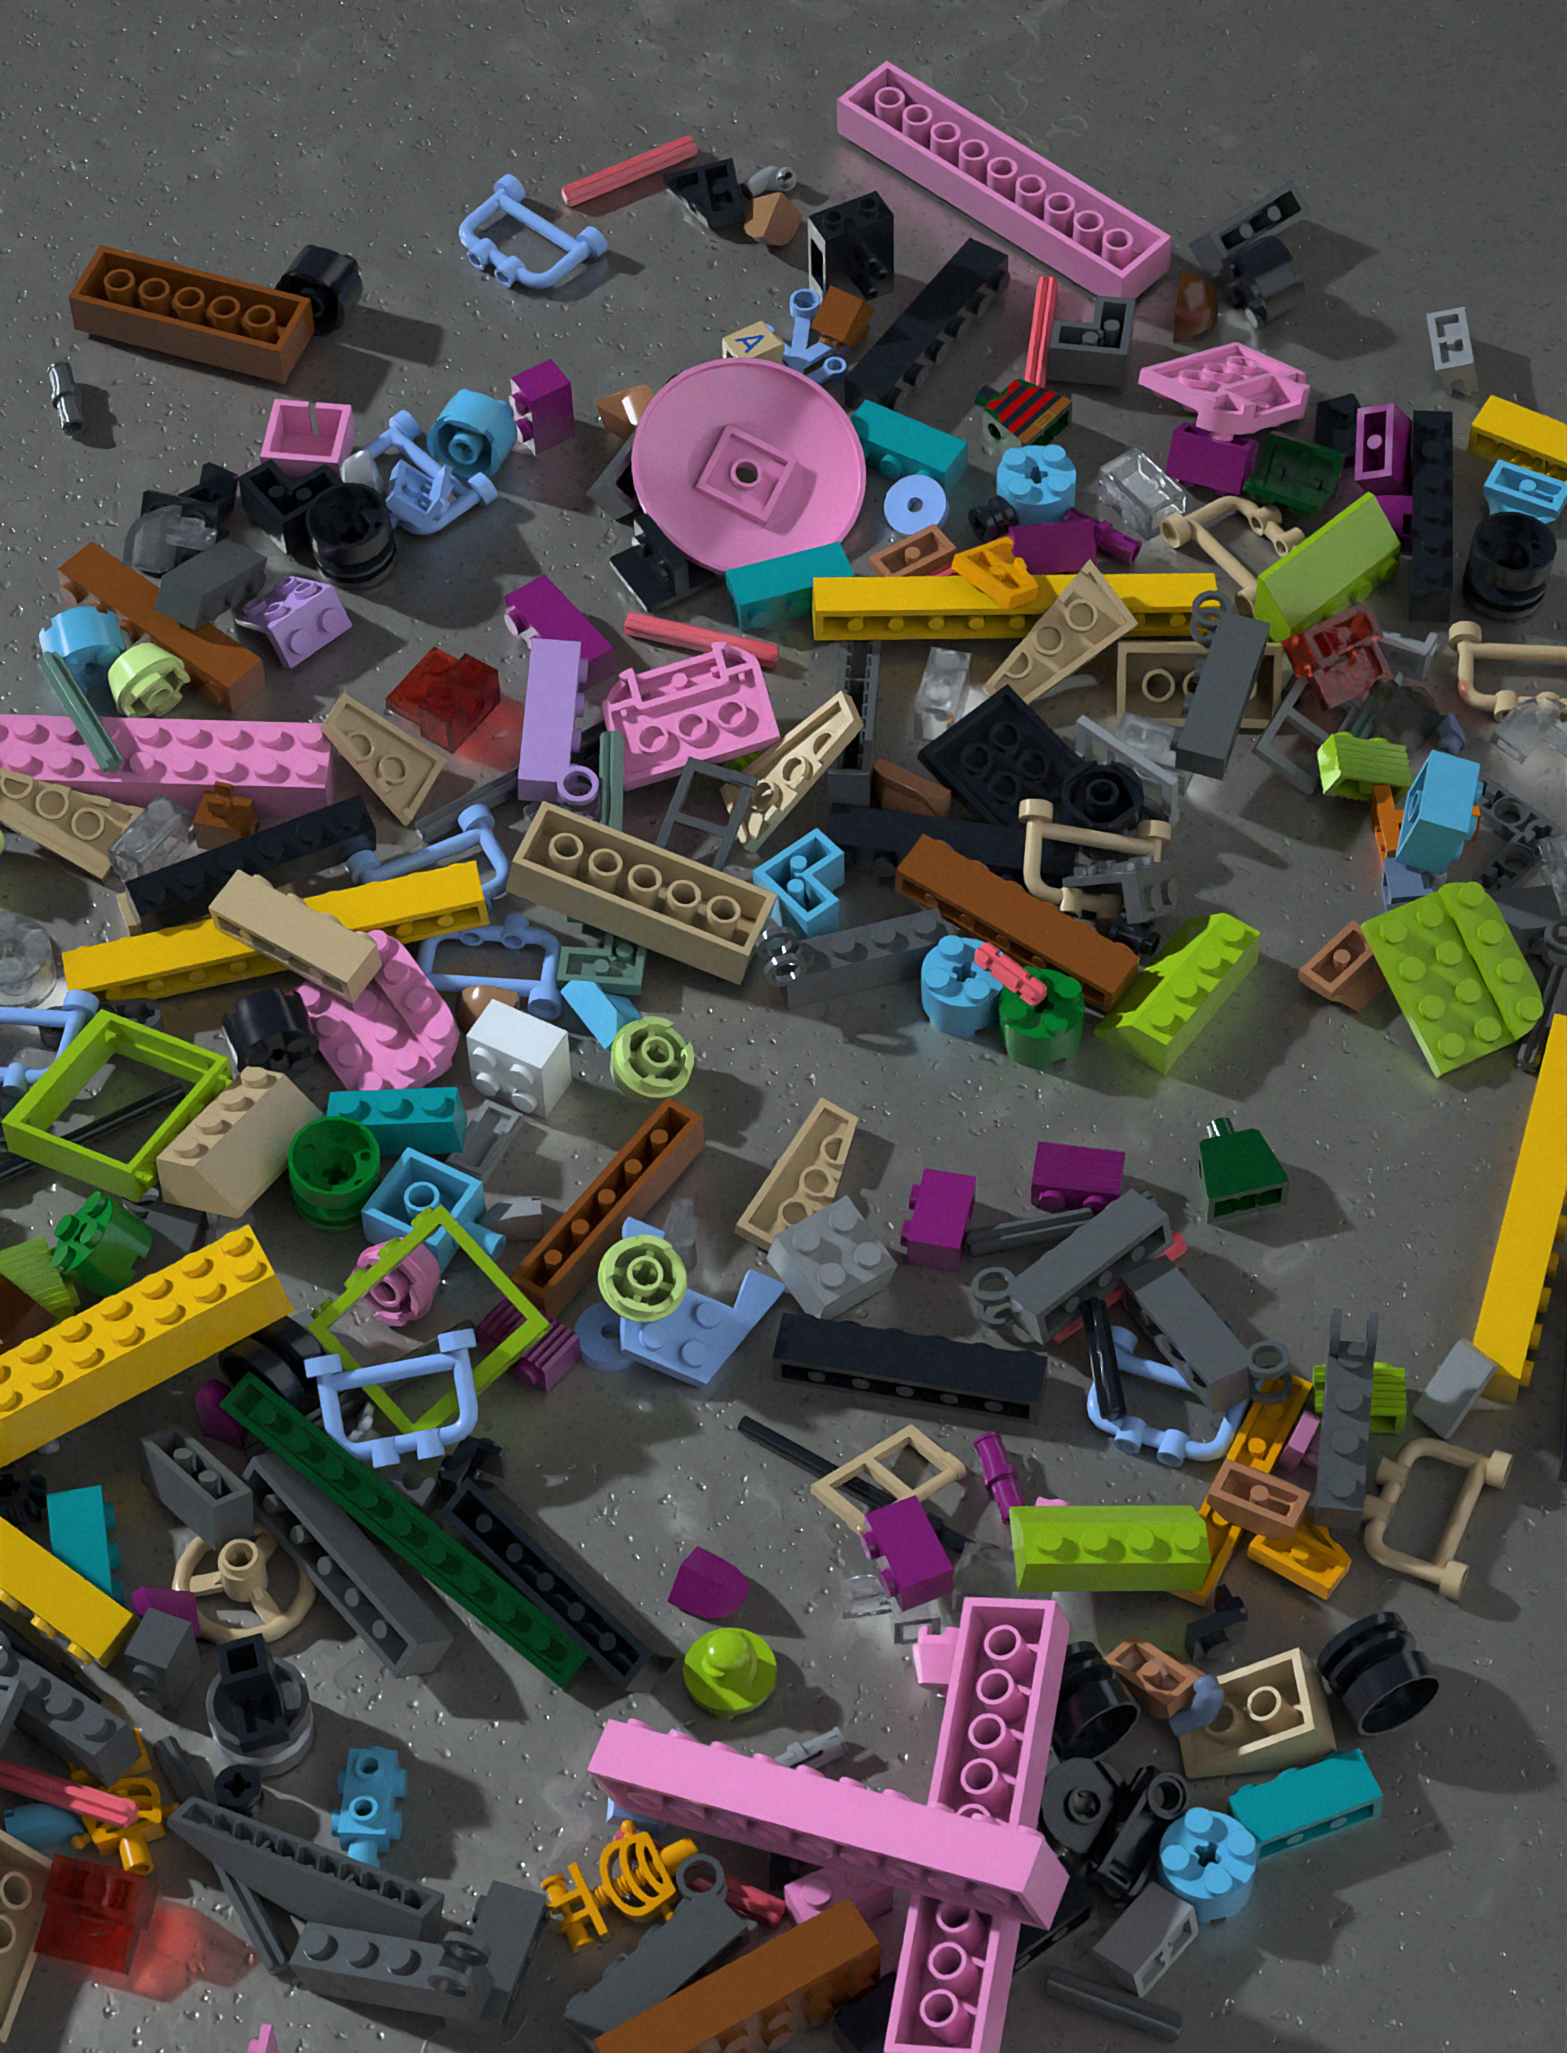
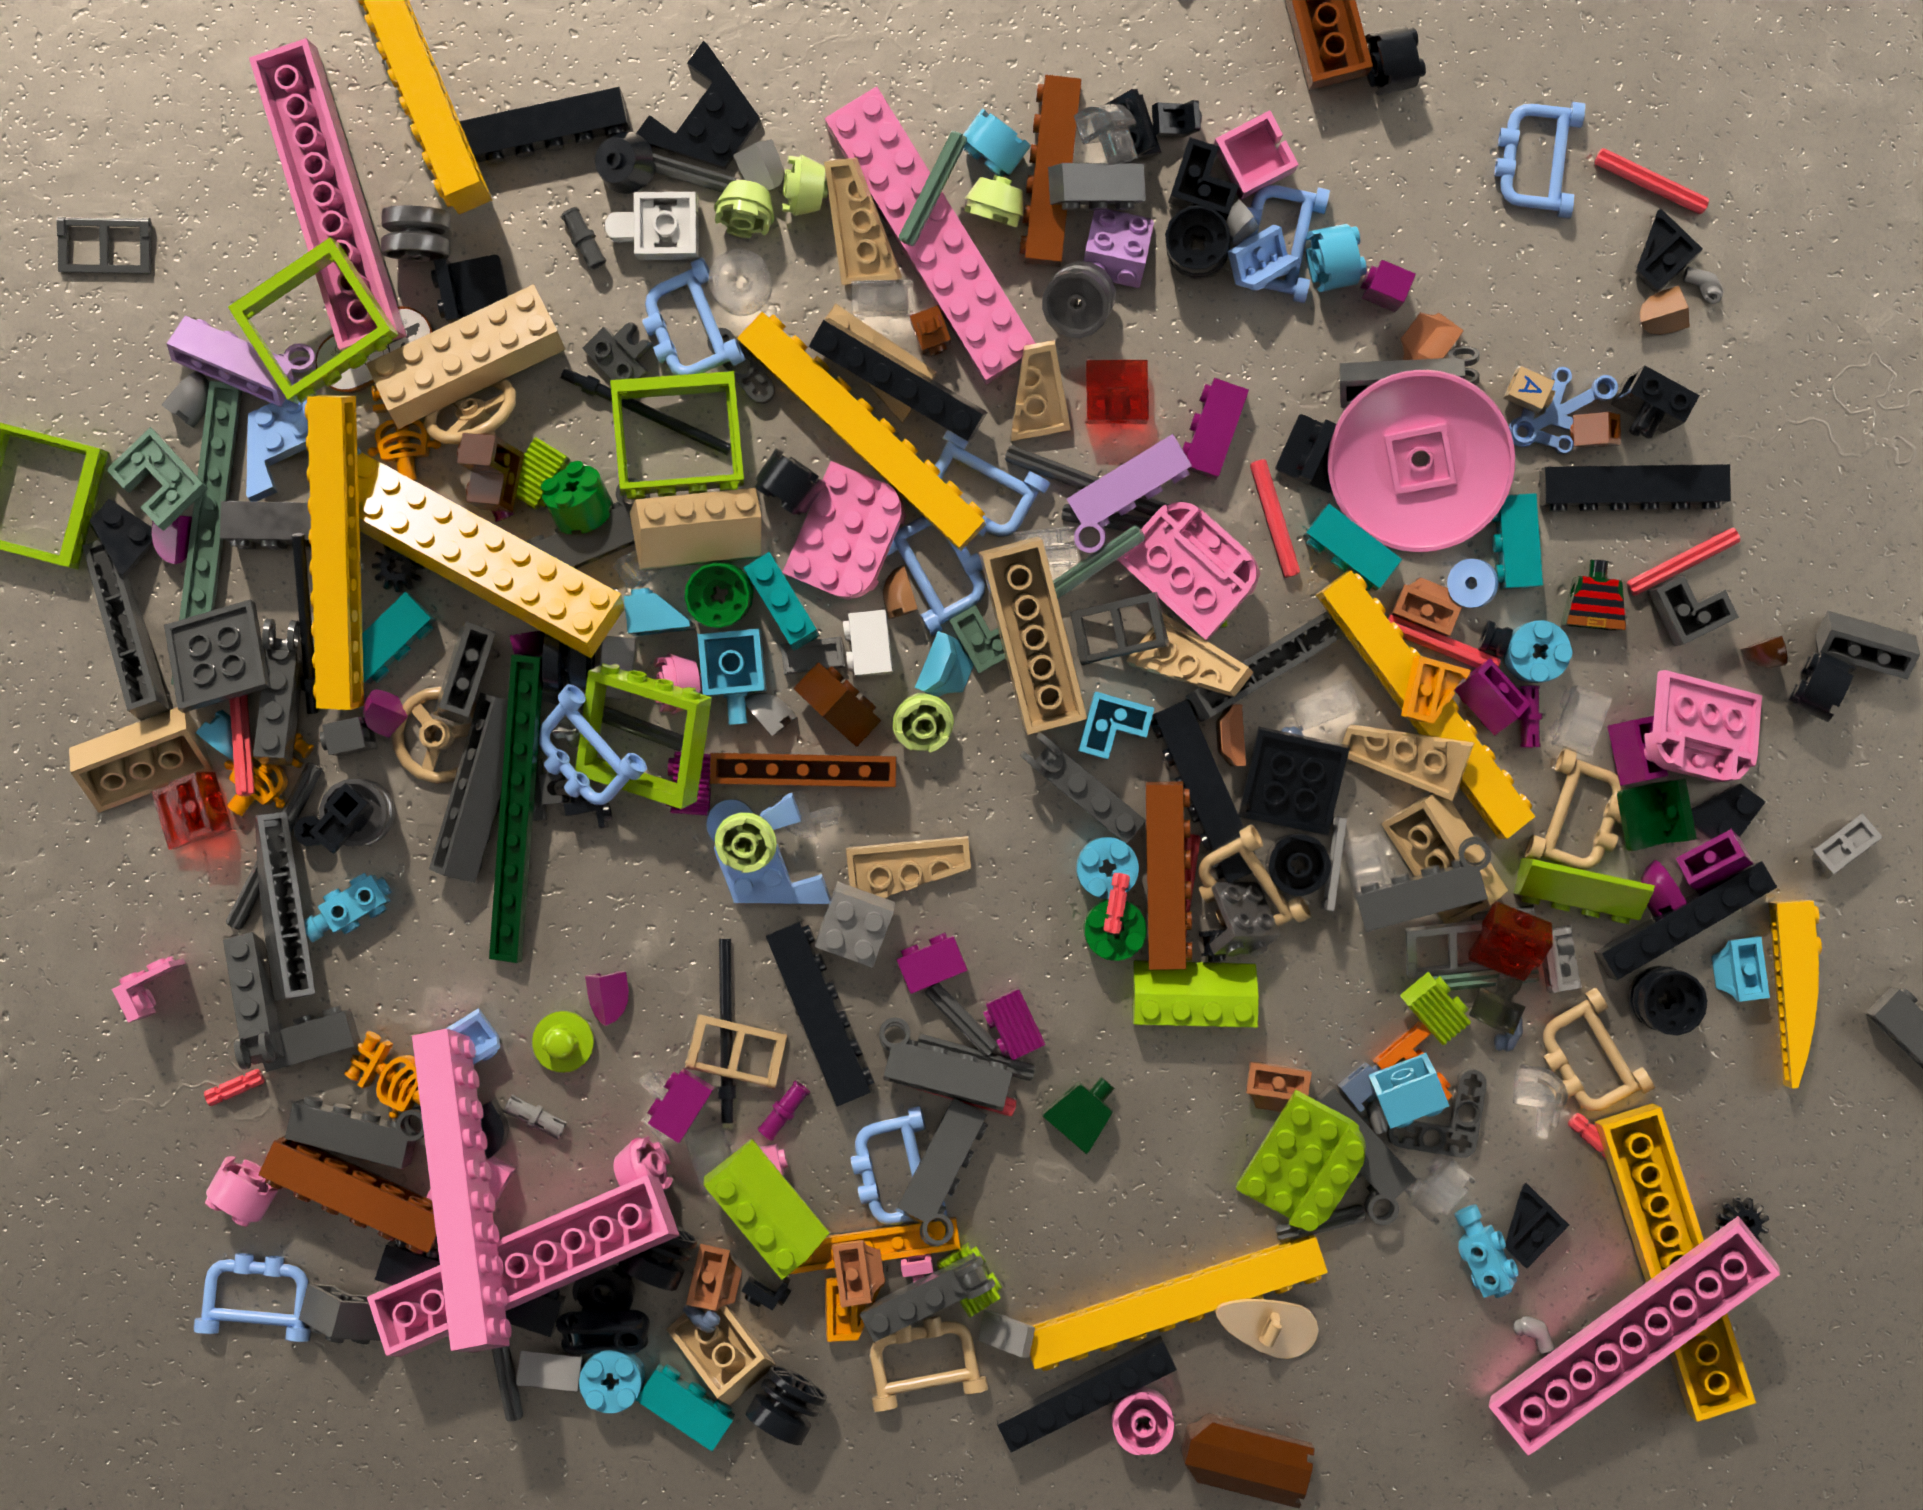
camera: 50 degrees right, 35 degrees up
tan brick [208,869,382,1004] -> none
black brick [440,1477,677,1694] -> none
bright pink brick [837,61,1172,299] -> none
black axle [1080,1297,1127,1422] -> none
none -> medium azure slope [624,588,695,636]
none -> reddish brown brick [793,662,882,747]
none -> flat silver wheel [1042,261,1116,338]

